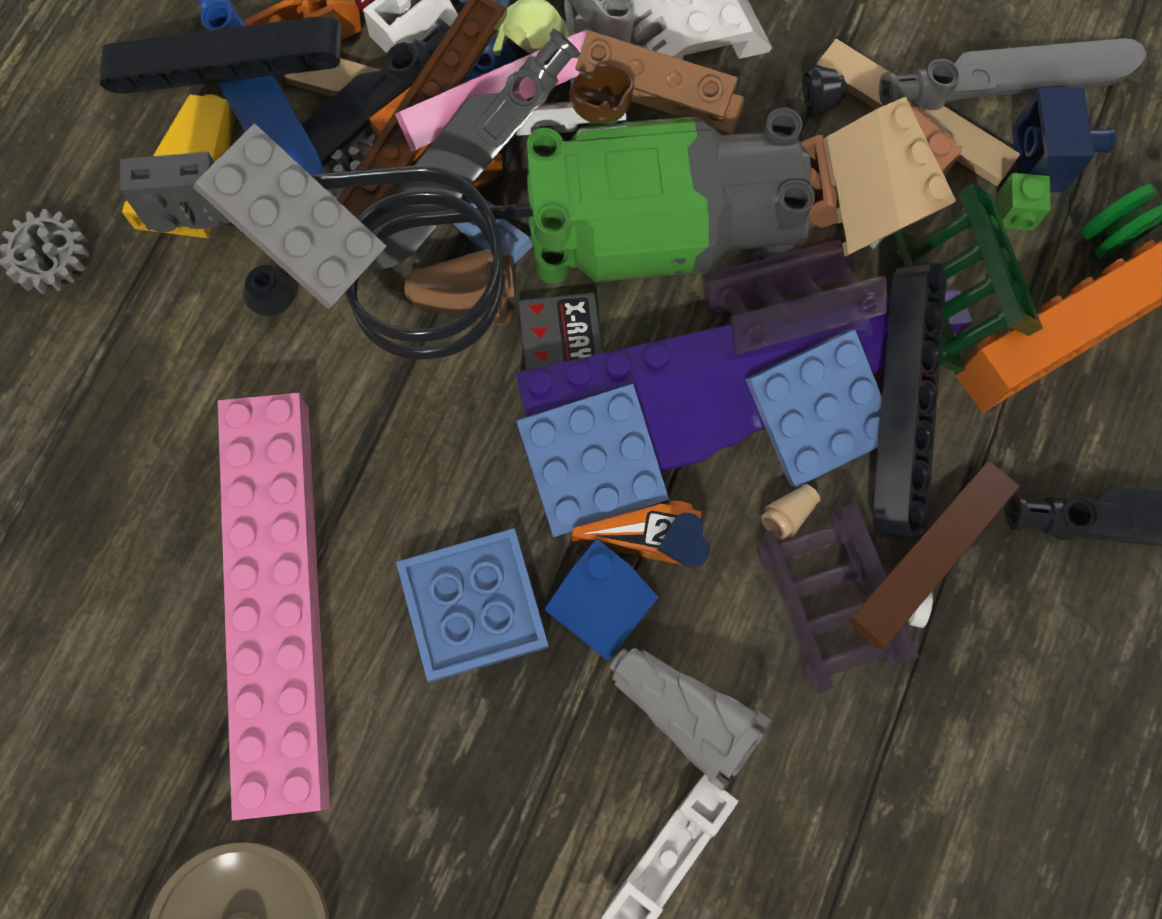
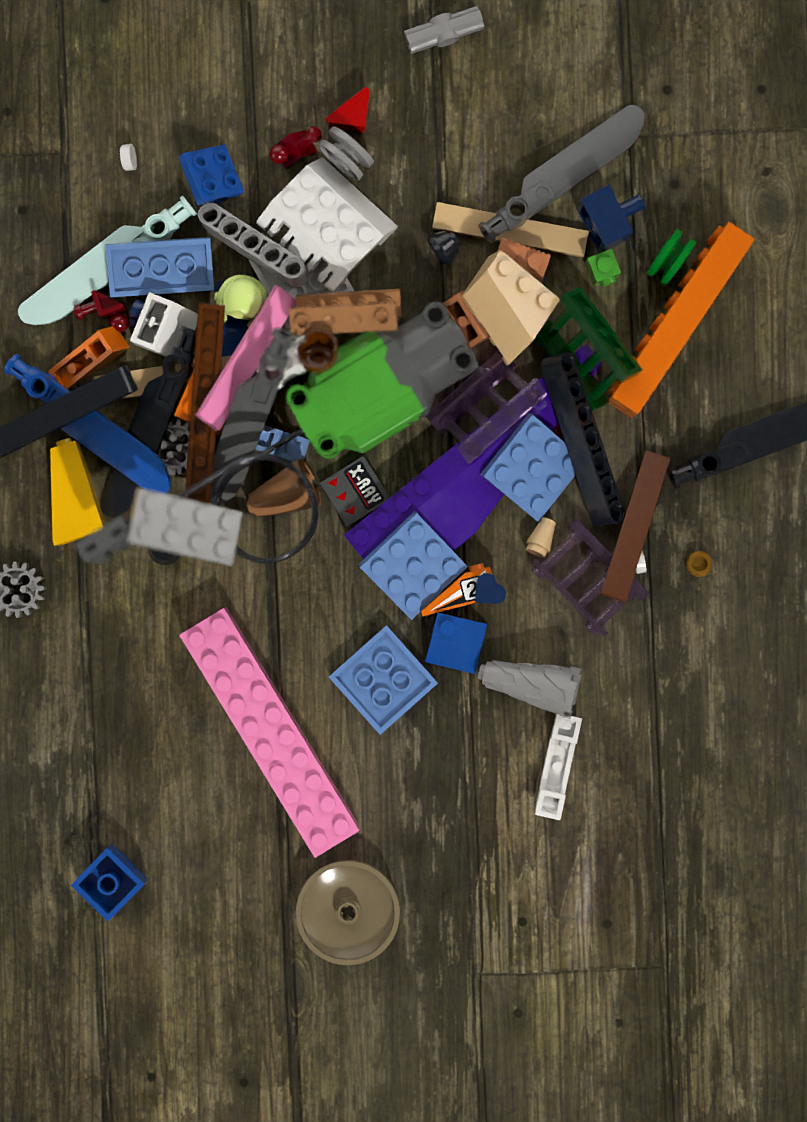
camera: 20 degrees left, 15 degrees up
none -> pearl gold tile [685,551,712,577]

